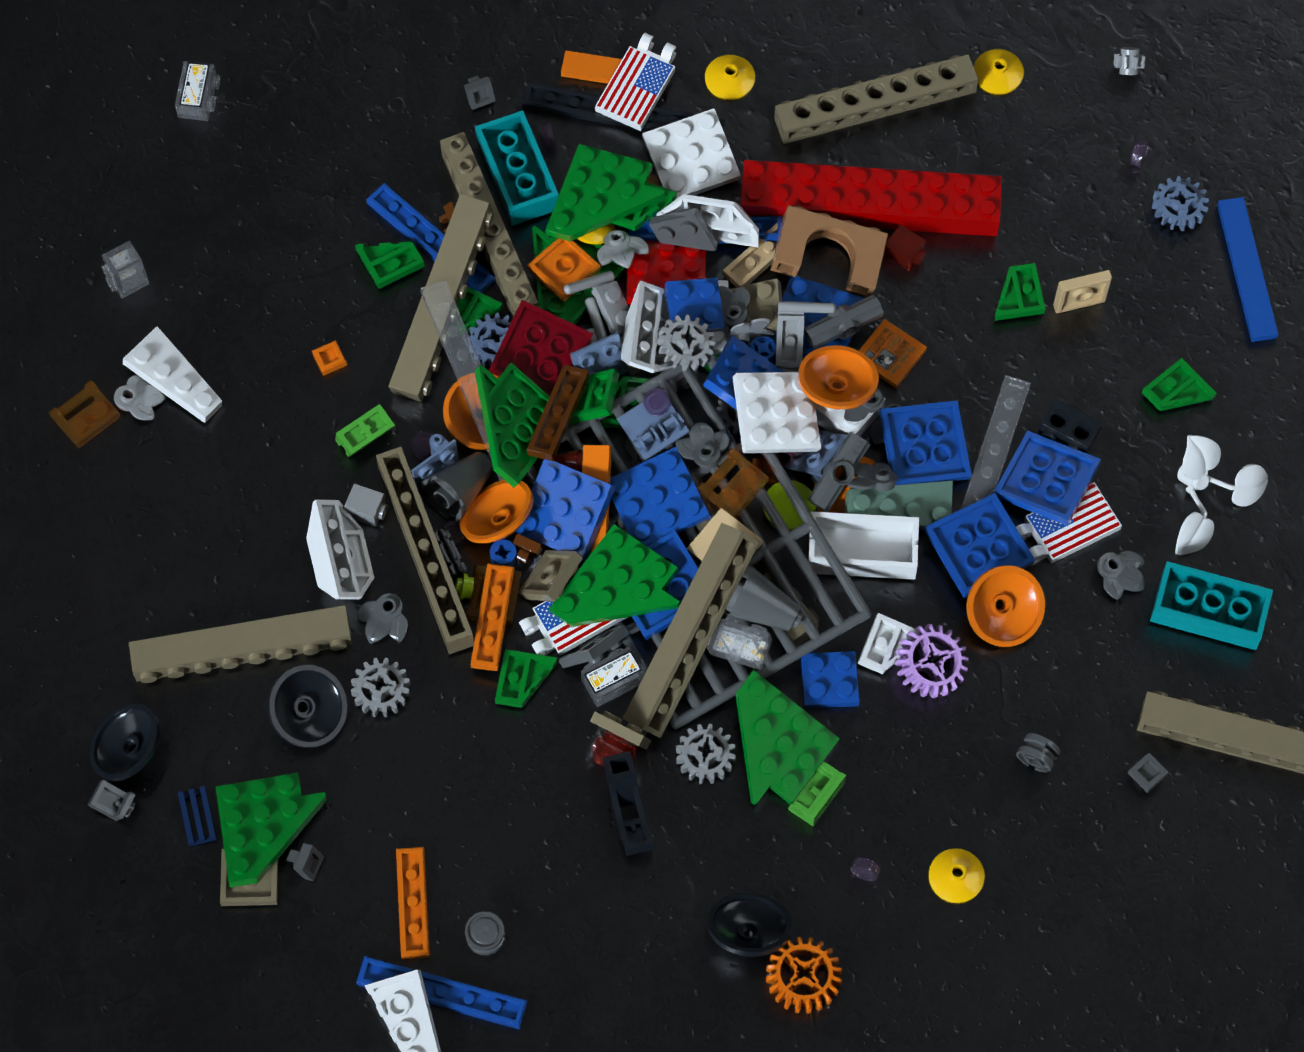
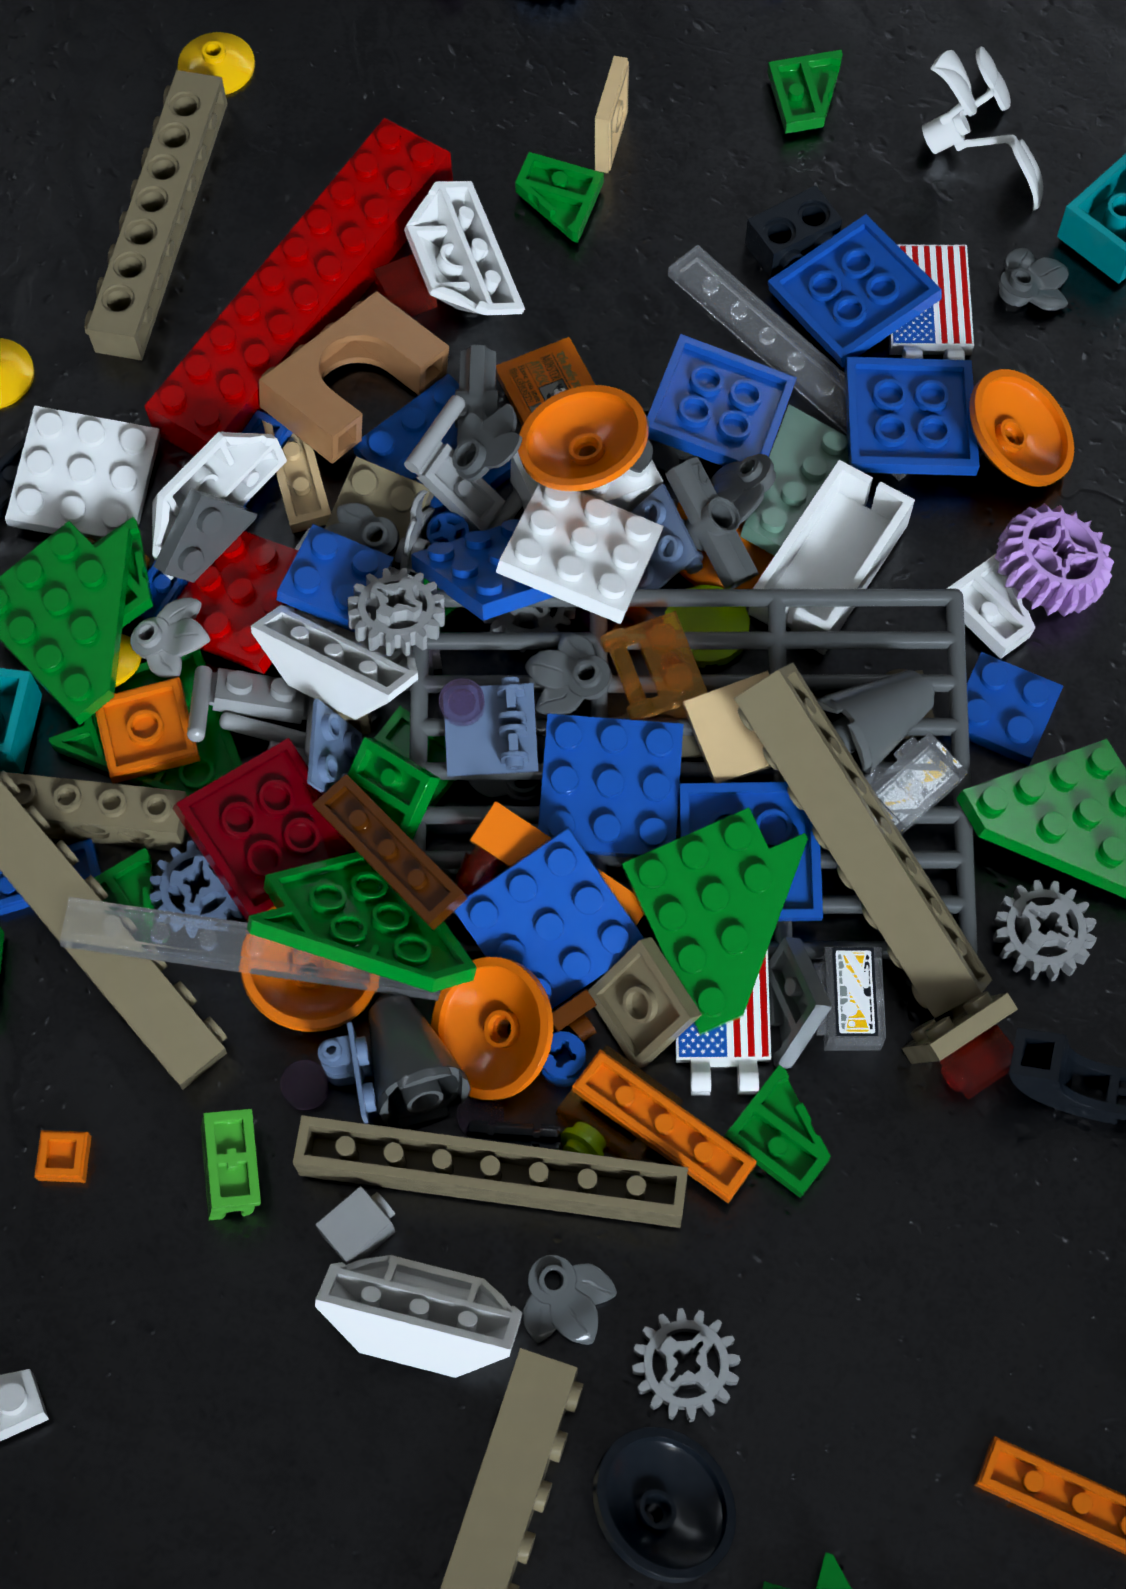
camera: 60 degrees left, 0 degrees up
none -> white wedge [404,181,525,315]
none -> dark grey plate [452,403,522,481]

